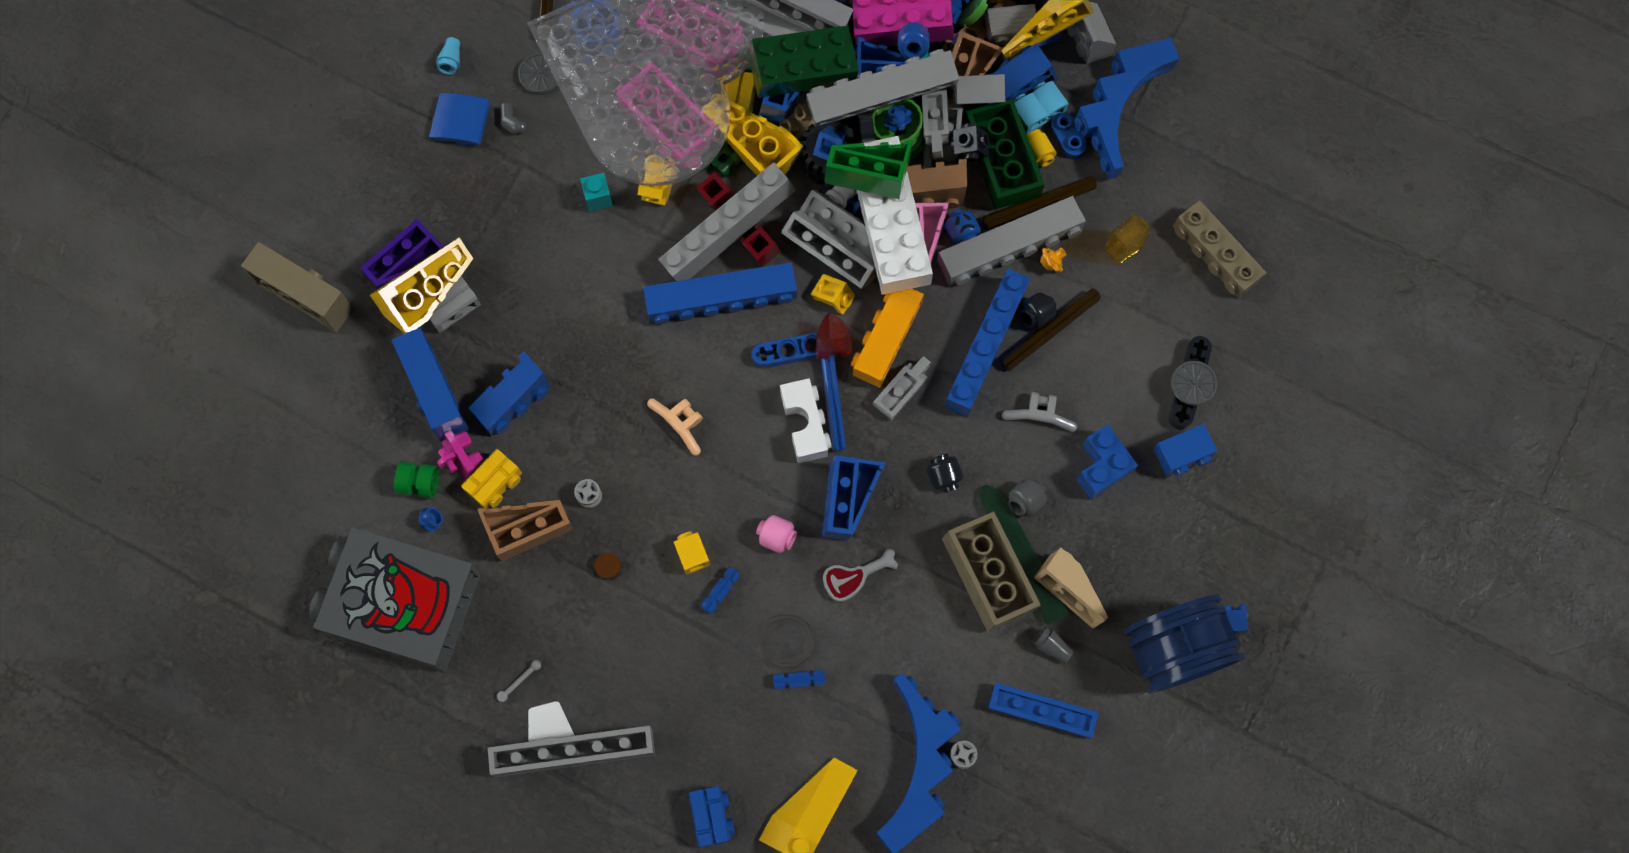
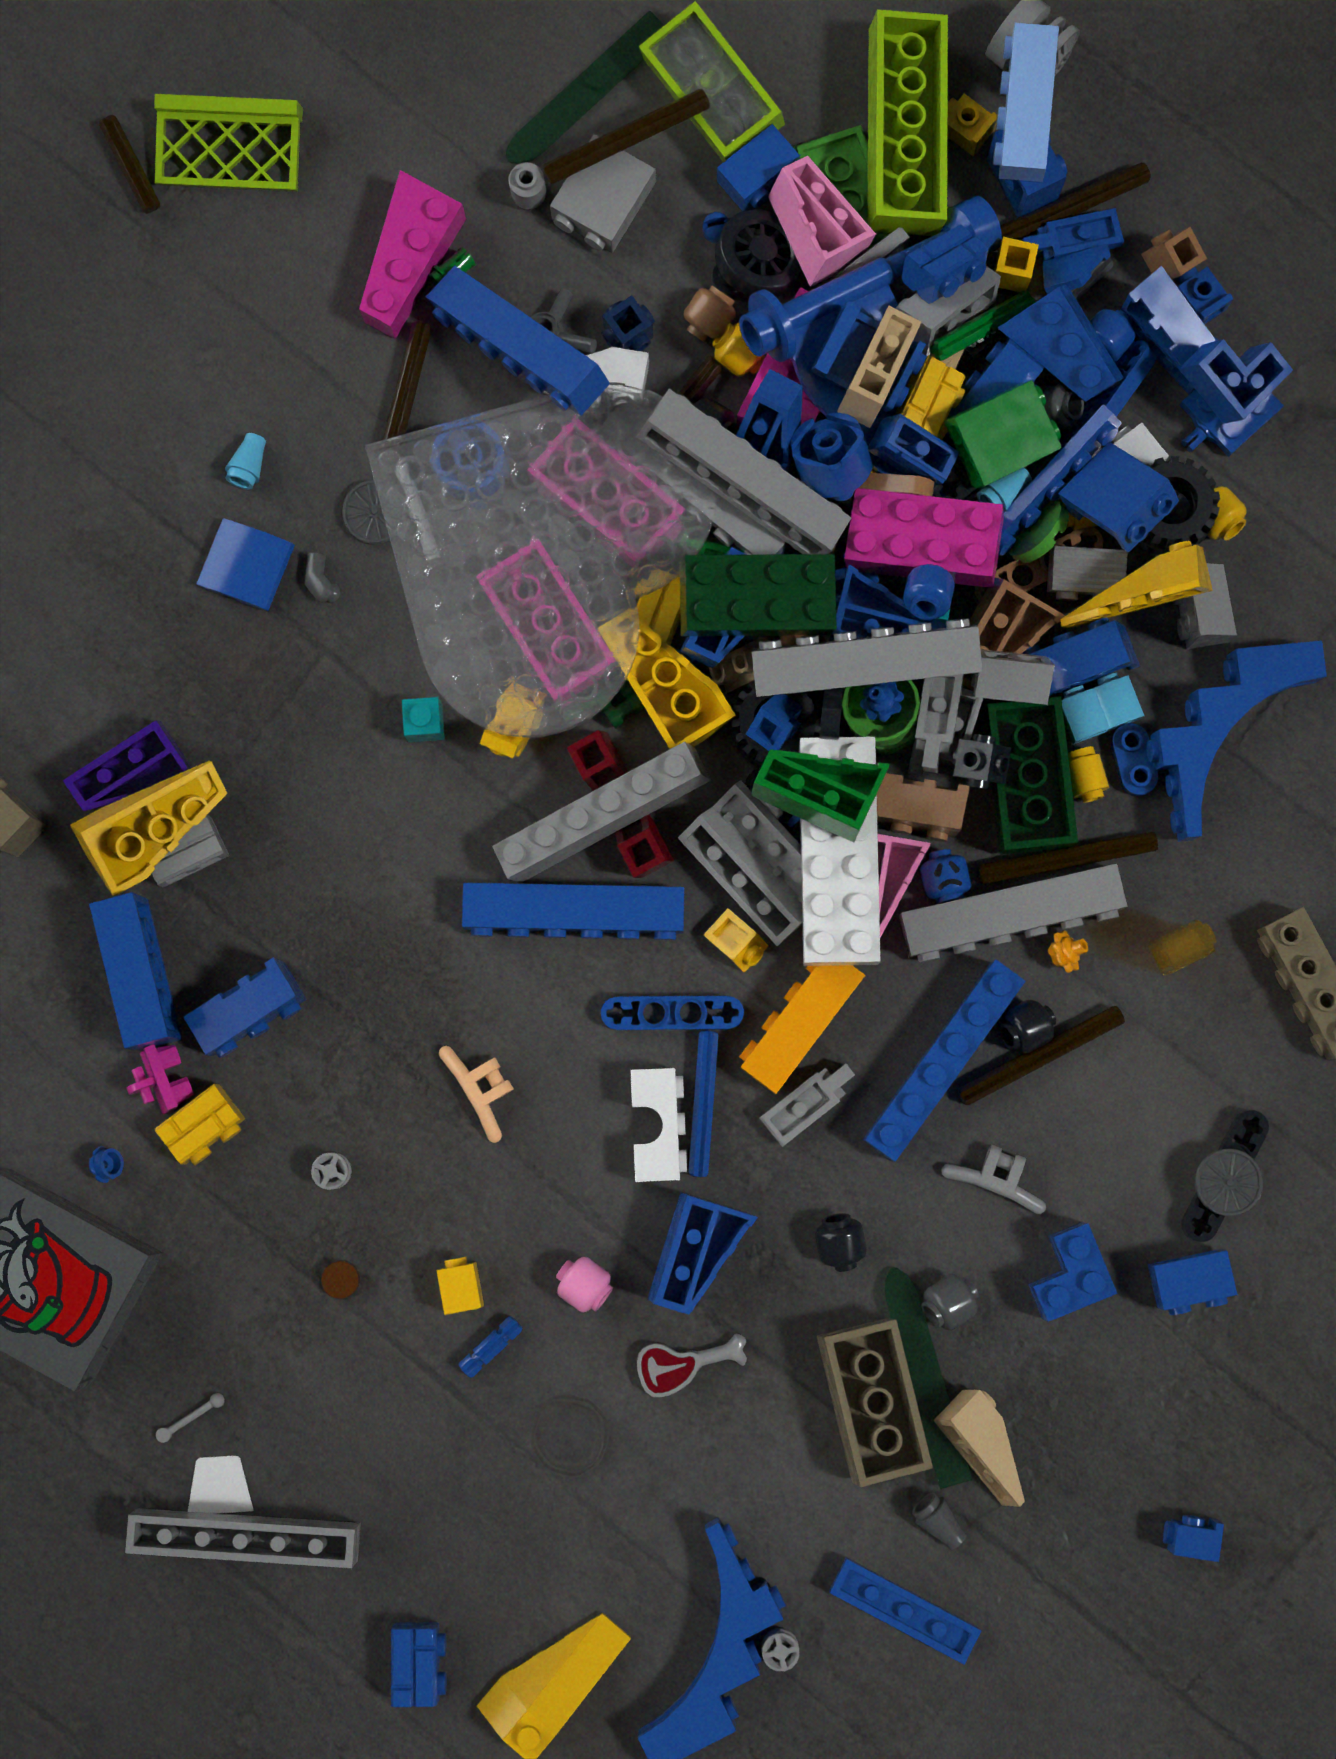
camera: 20 degrees right, 10 degrees up
green wheel [394,461,439,499] -> none
medium nougat wedge [477,500,574,561] -> none
blue axle [773,670,825,689] -> none
clear red brick [816,312,852,359] -> none
dark blue wheel [1124,594,1246,694] -> none

